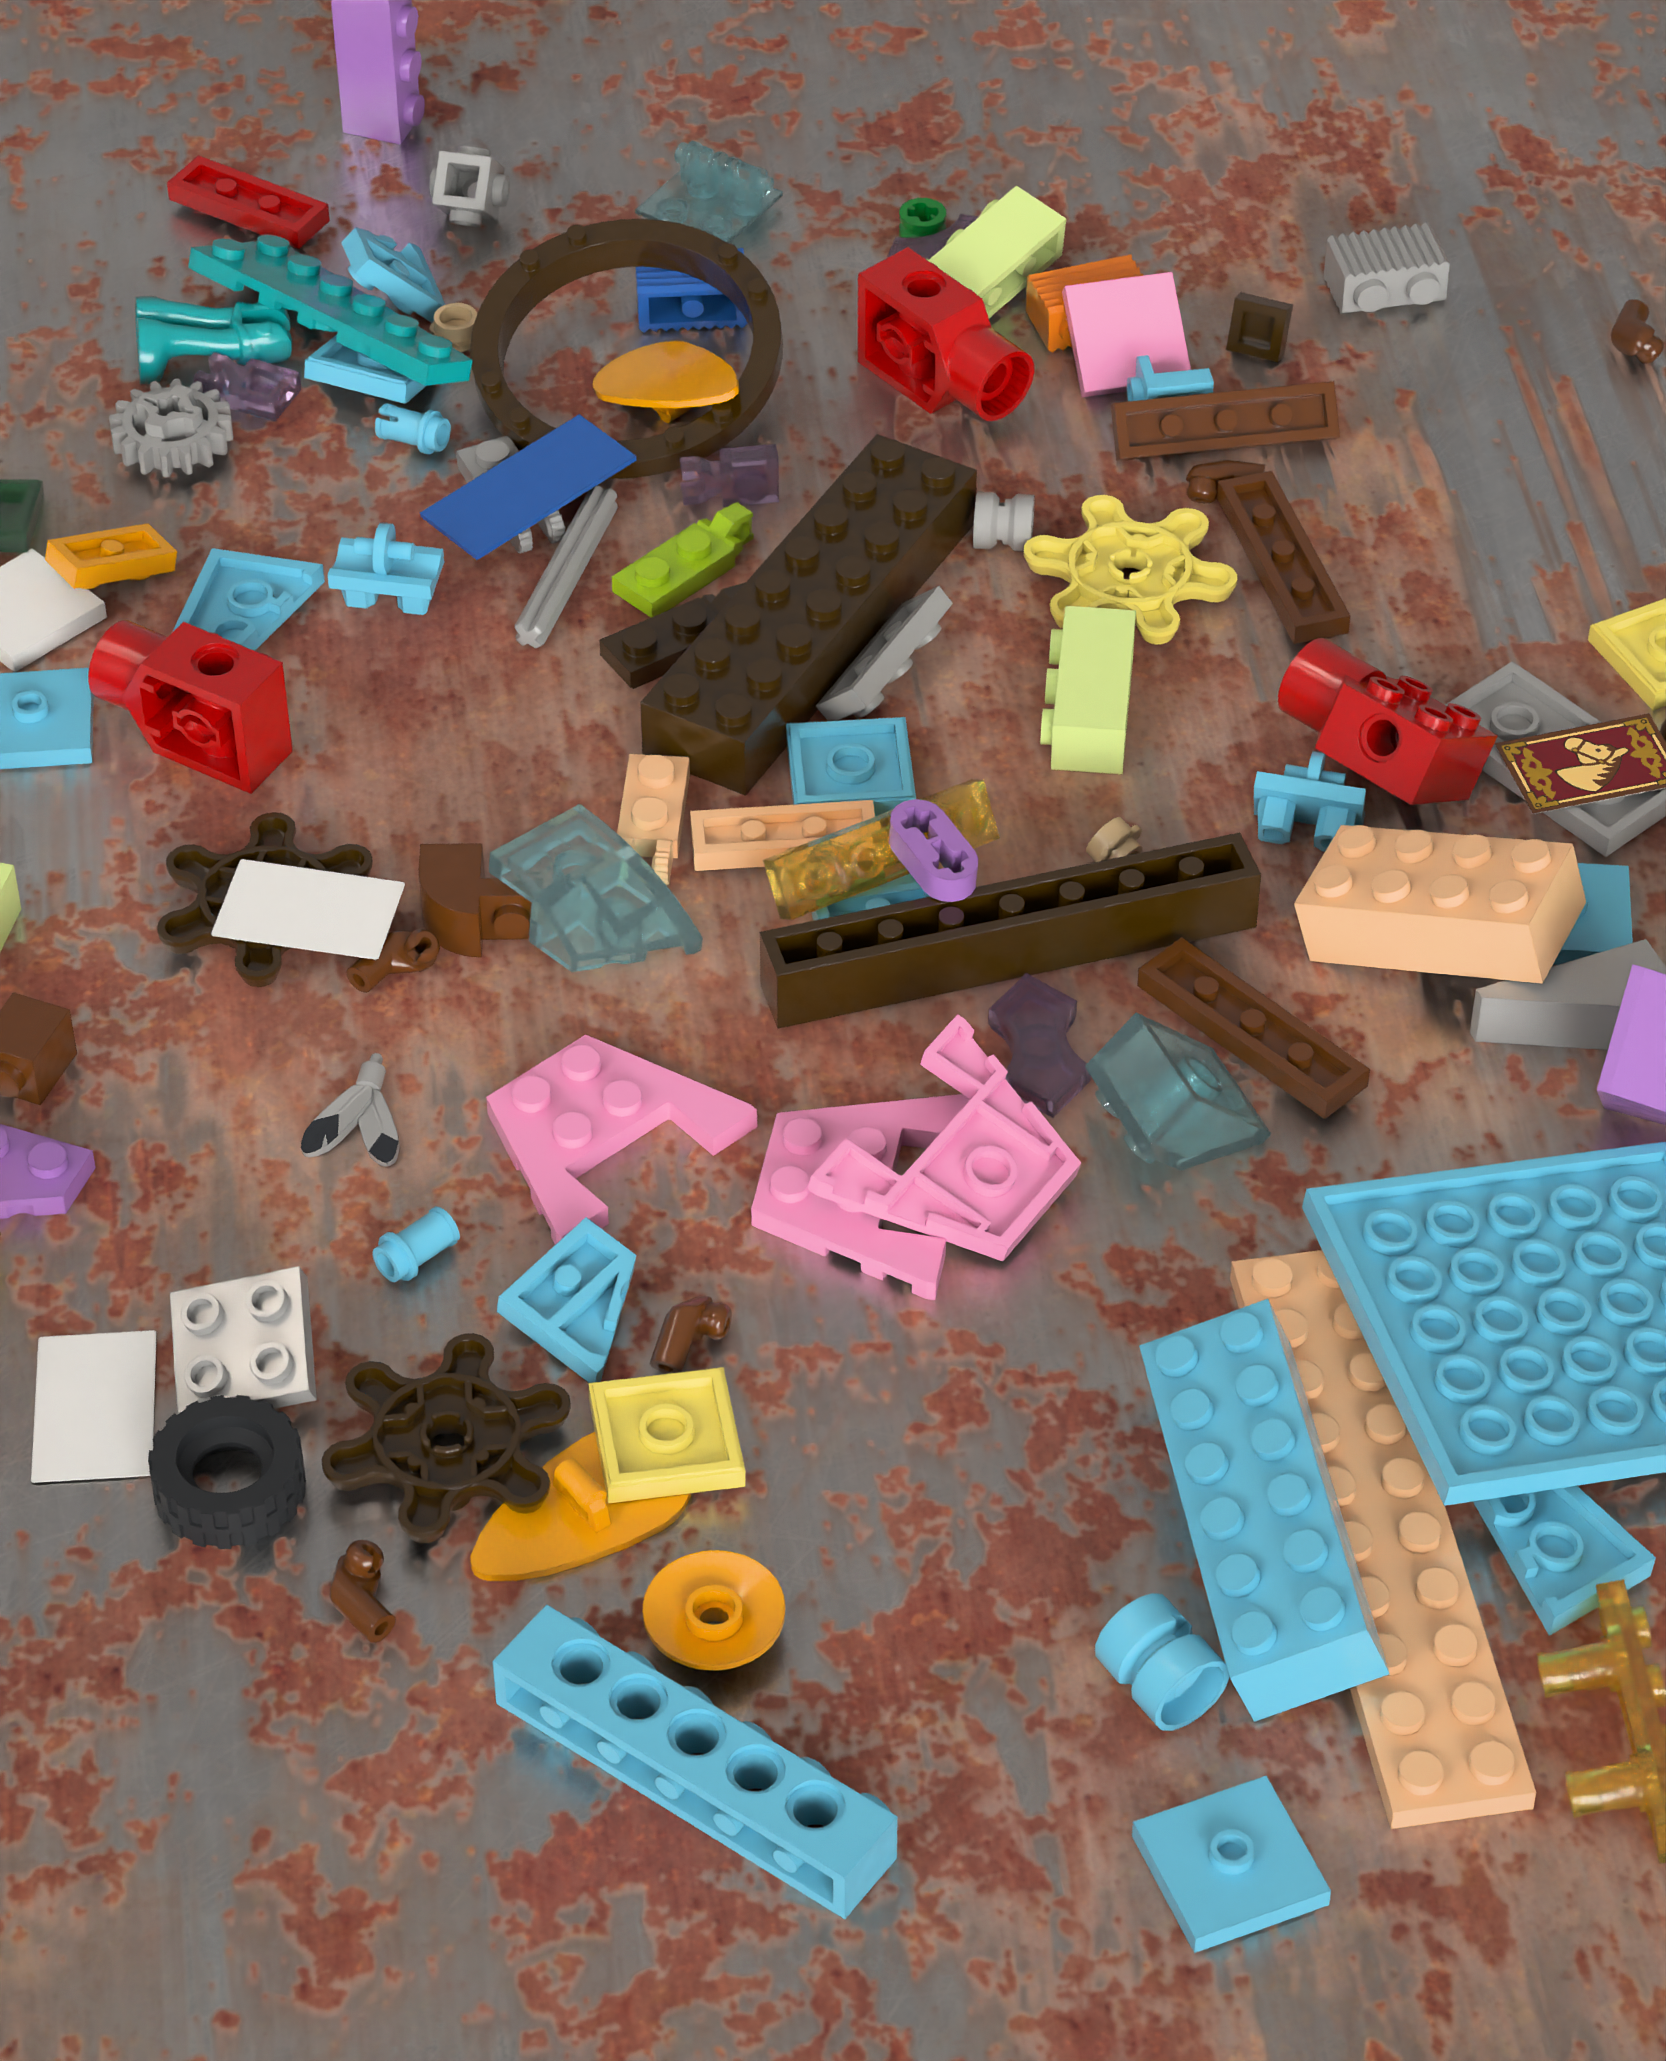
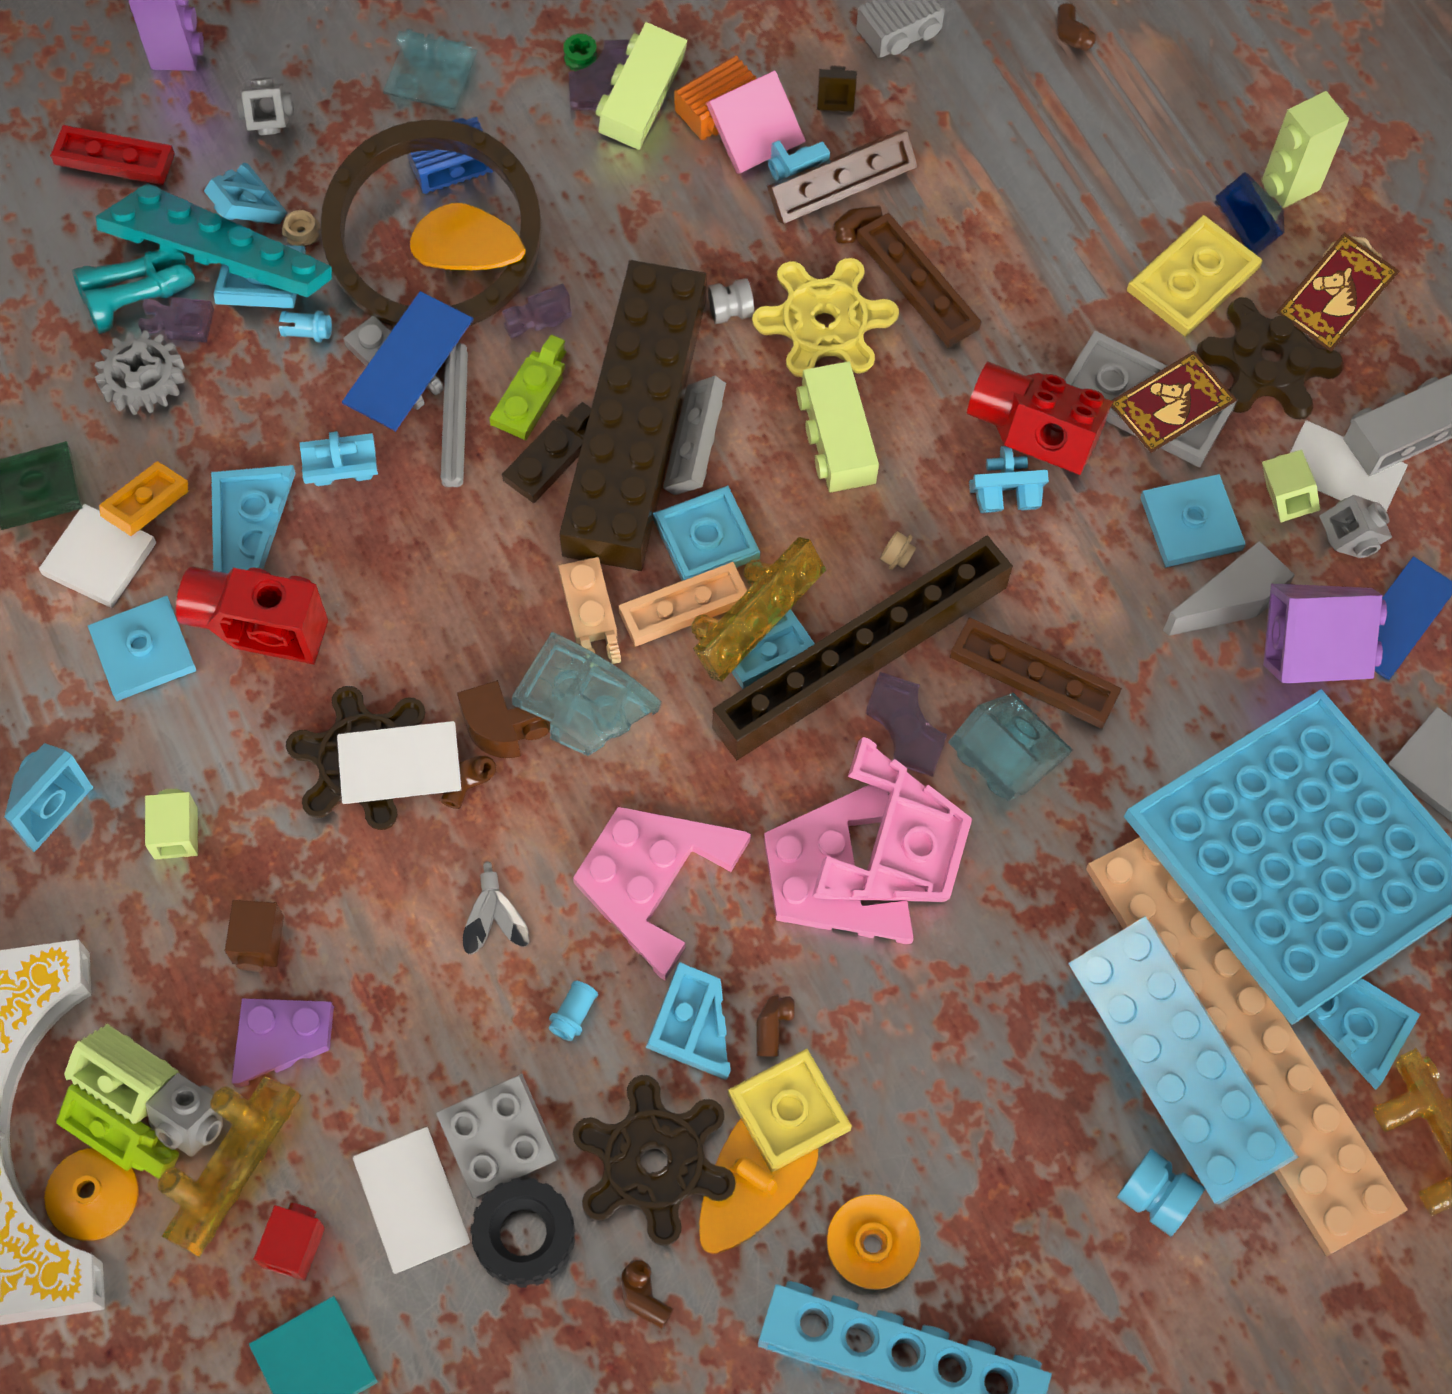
camera: 20 degrees left, 20 degrees up
red brick [857,247,1034,421] -> none
medium lavender beam [888,799,978,902] -> none
medium azure plate [1132,1776,1331,1953] -> none
light nougat brick [1294,825,1586,984] -> none

